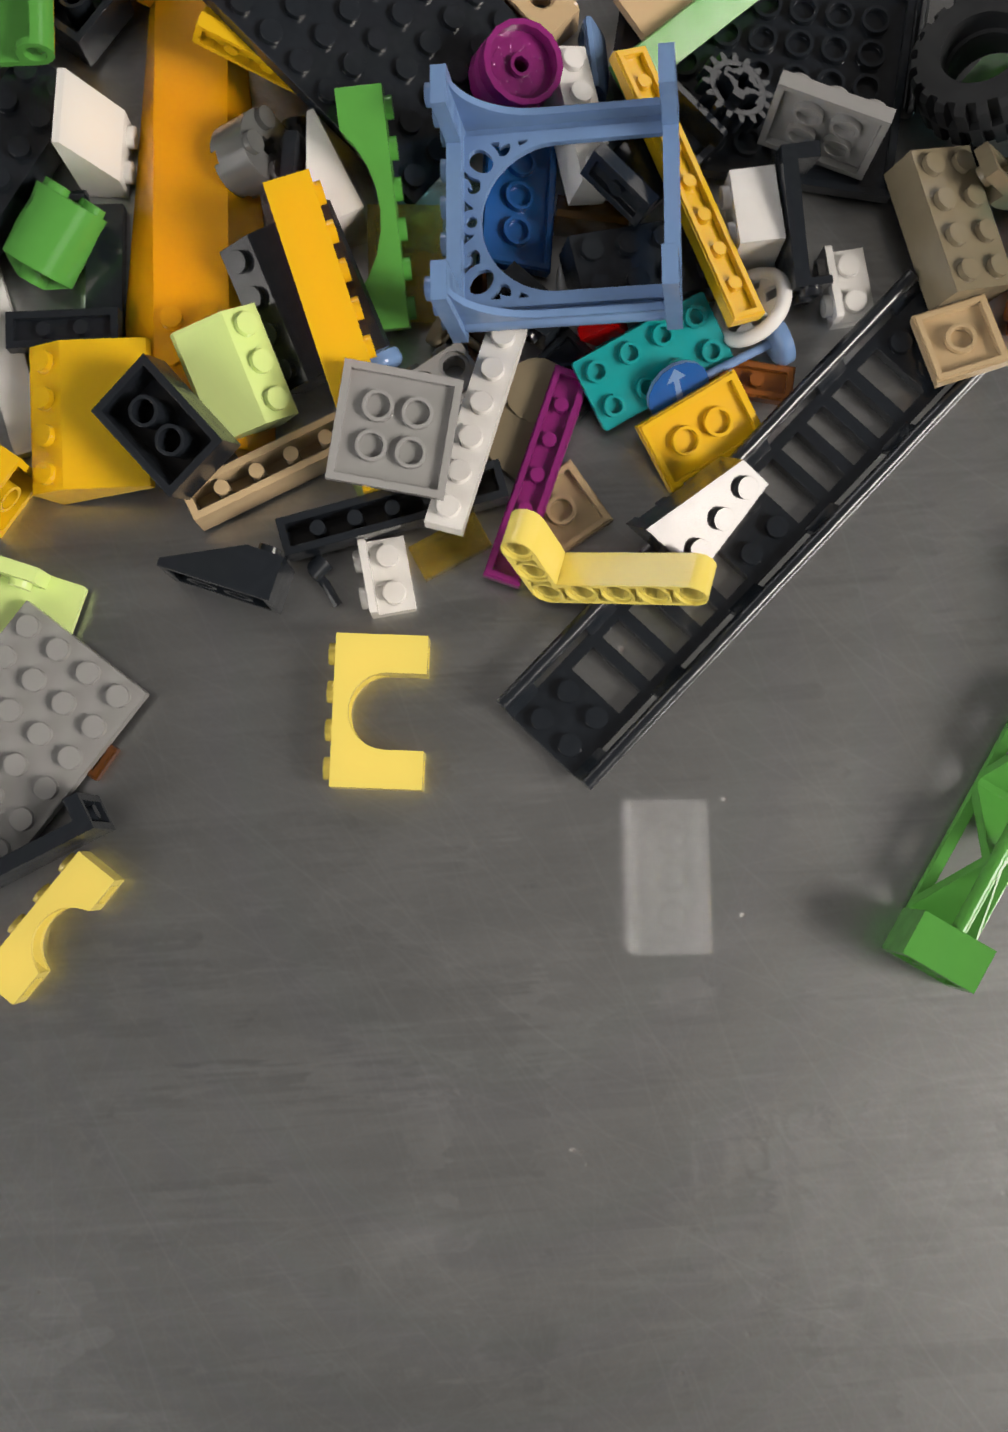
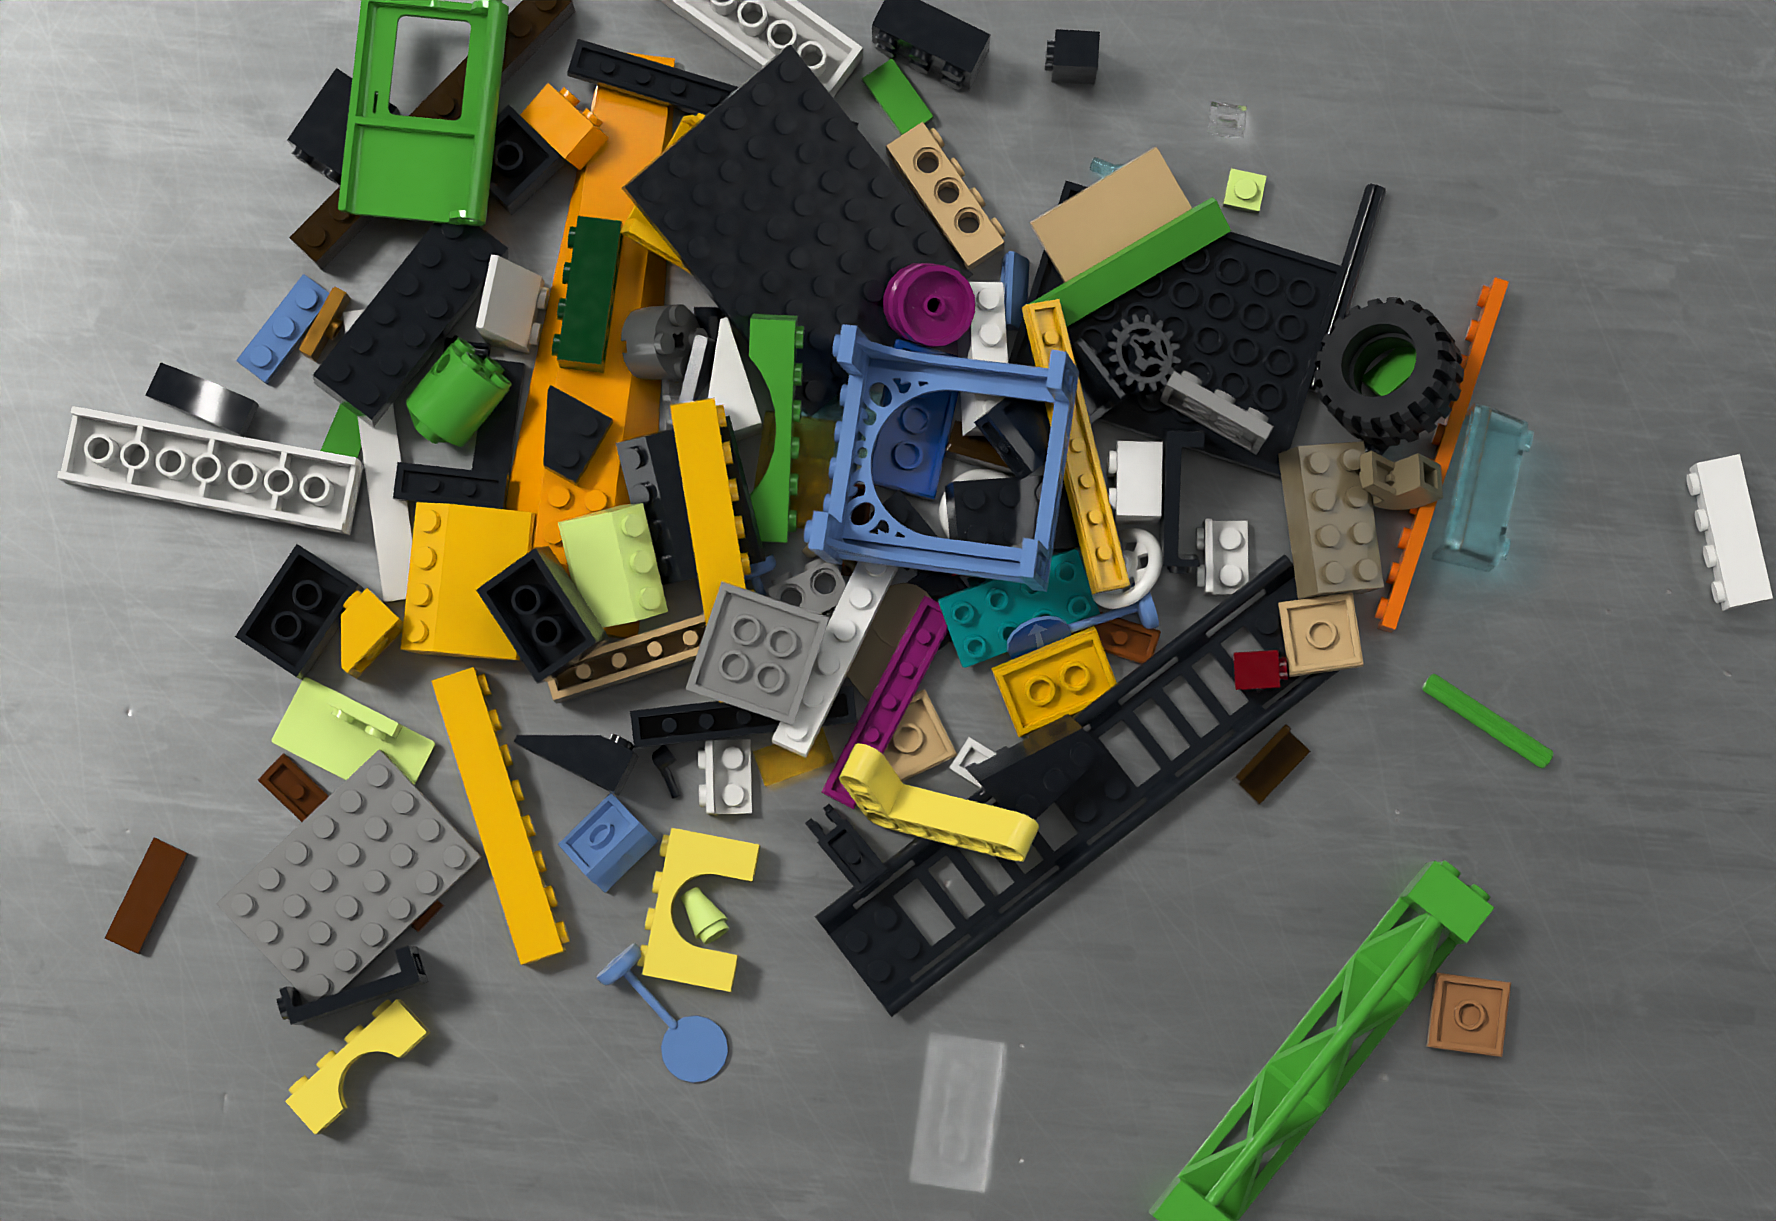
camera: 10 degrees right, 0 degrees up
none -> yellow brick [431,667,570,965]
none -> black wing [543,385,613,485]
none -> dark green brick [552,216,624,373]
none -> medium blue bracket [558,793,658,893]
none -> medium blue piece [596,943,728,1083]
none -> yellowish green cone [680,887,729,944]
none -> black hinge [805,804,892,899]
none -> white plate [949,737,996,788]
none -> dark brown panel [1232,724,1311,805]
none -> dark red brick [1233,650,1288,690]

